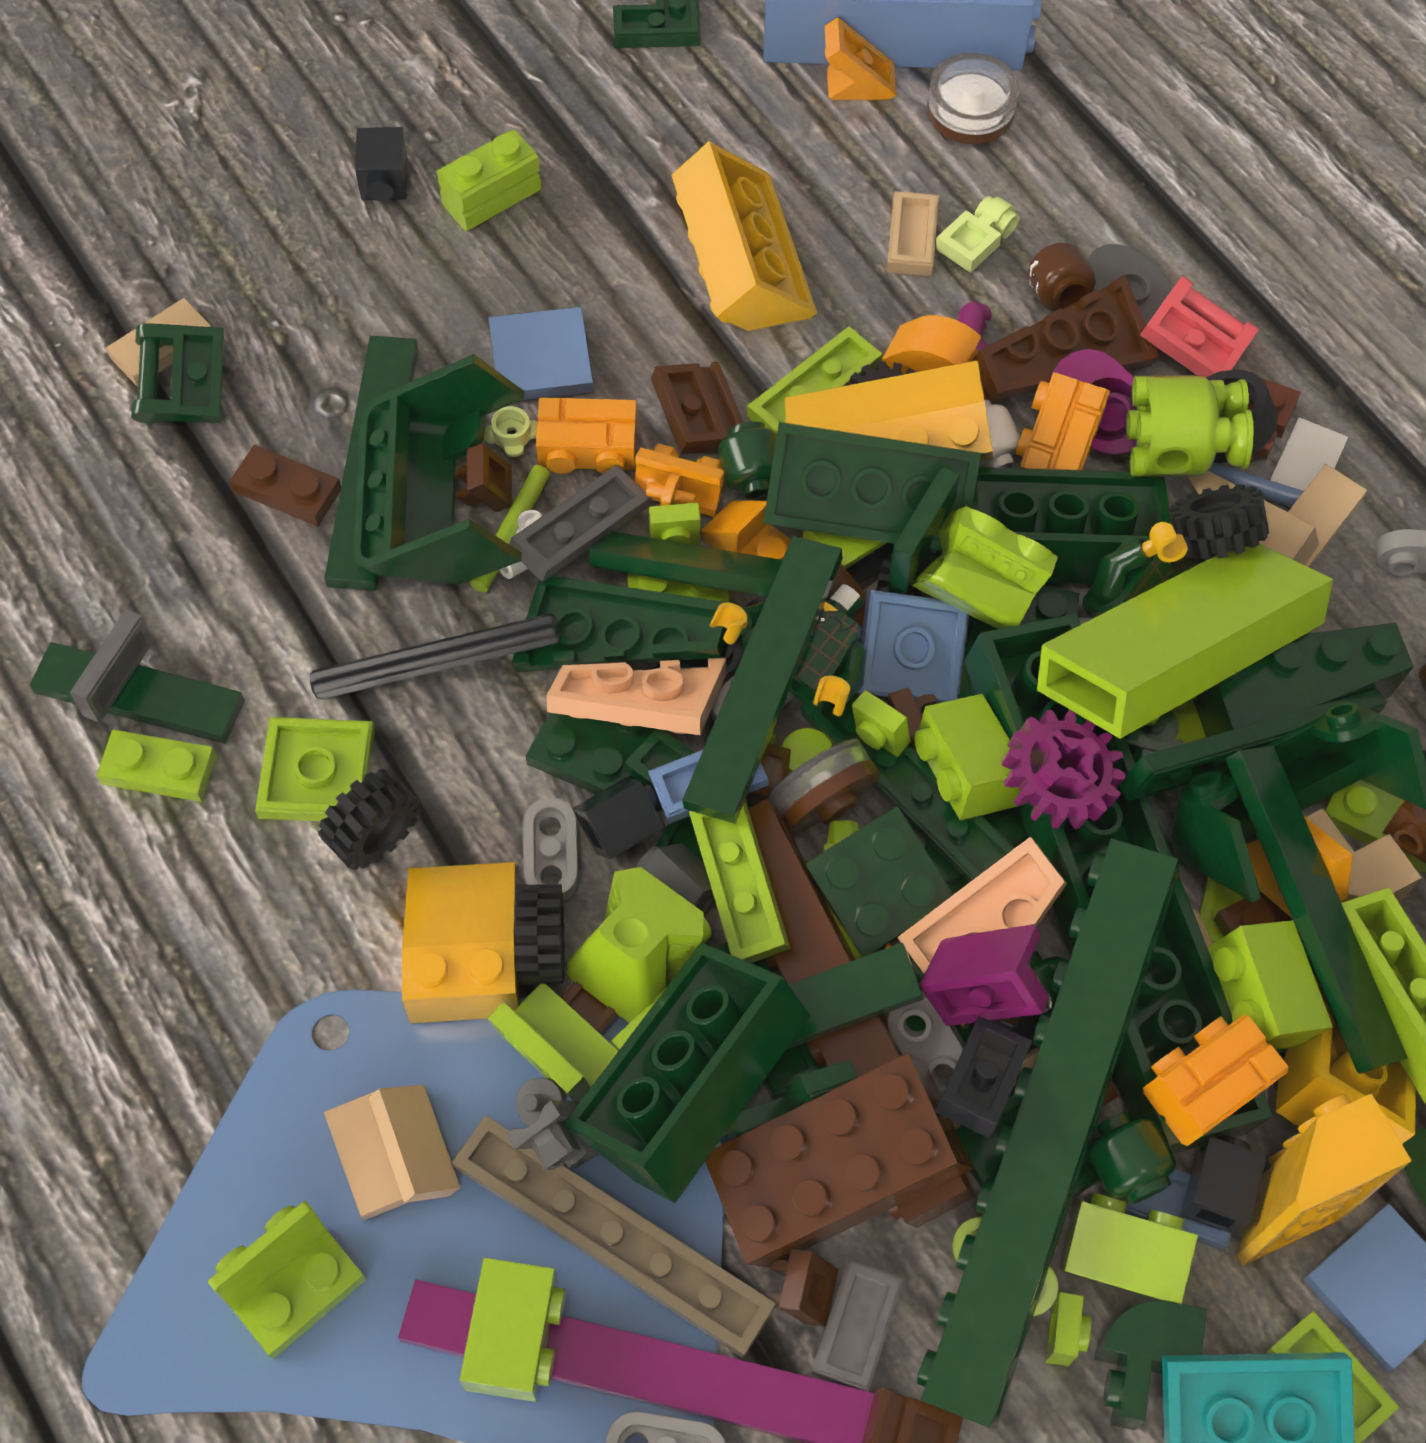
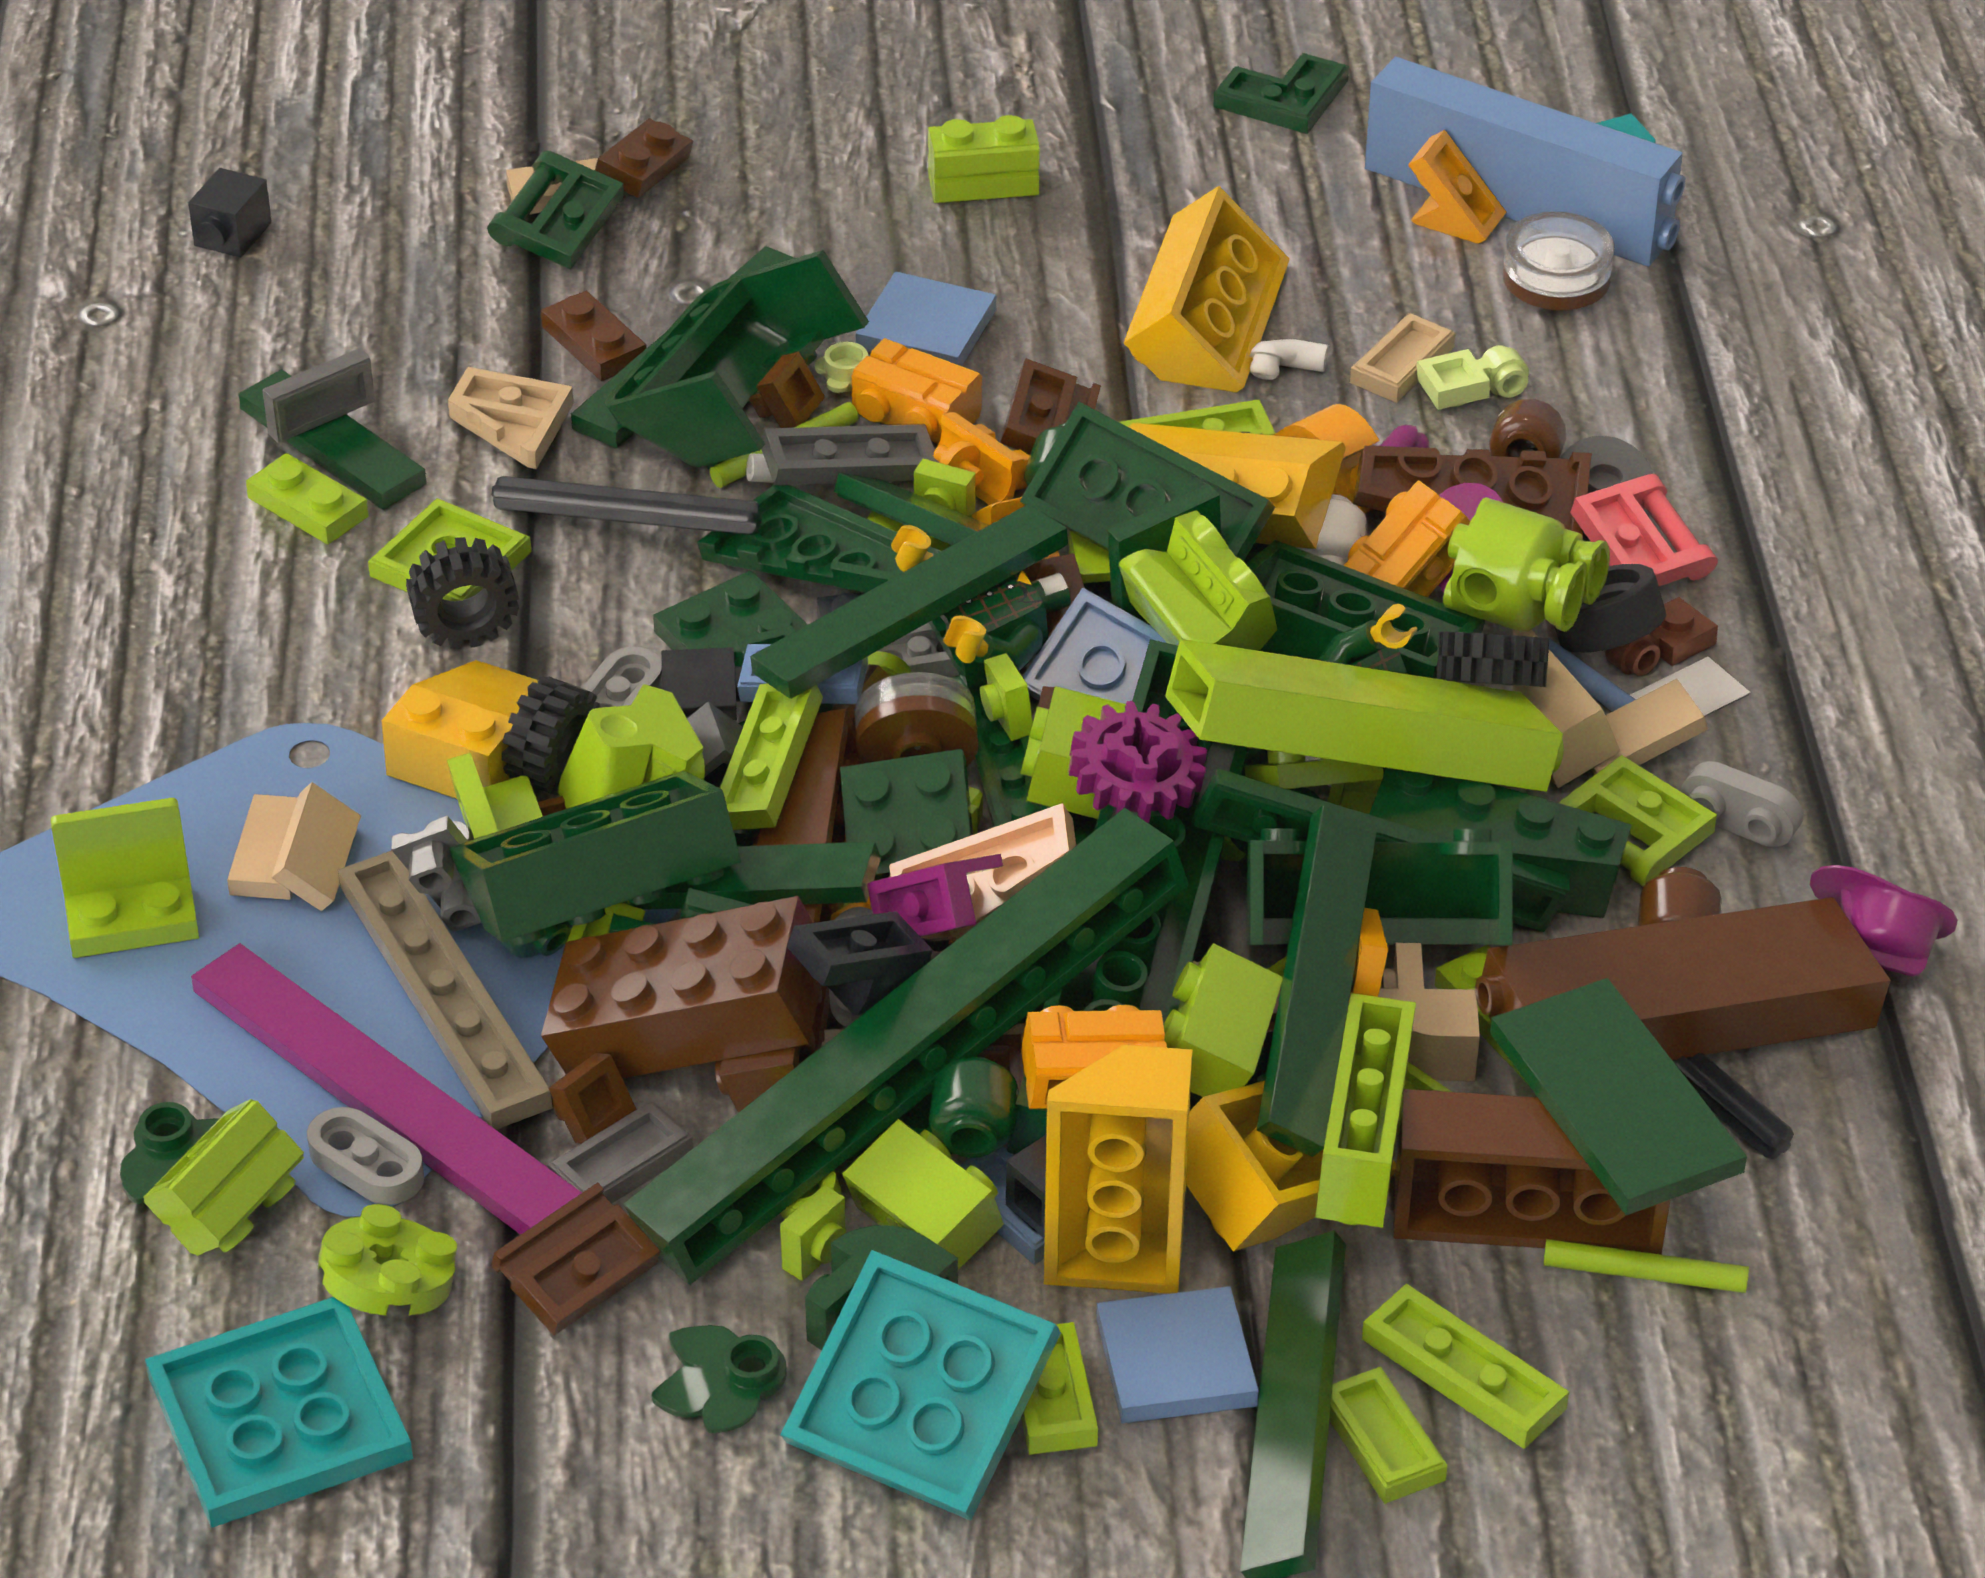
camera: 30 degrees right, 20 degrees down
black brick [355,127,408,201] -> none
lime brick [459,1258,566,1402] -> none
light nougat wing [546,658,726,735] -> none
none -> tan wing [448,367,574,469]
none -> reddish brown plate [595,118,694,198]
none -> white arm [1250,339,1329,380]
none -> lime plate [1559,755,1717,887]

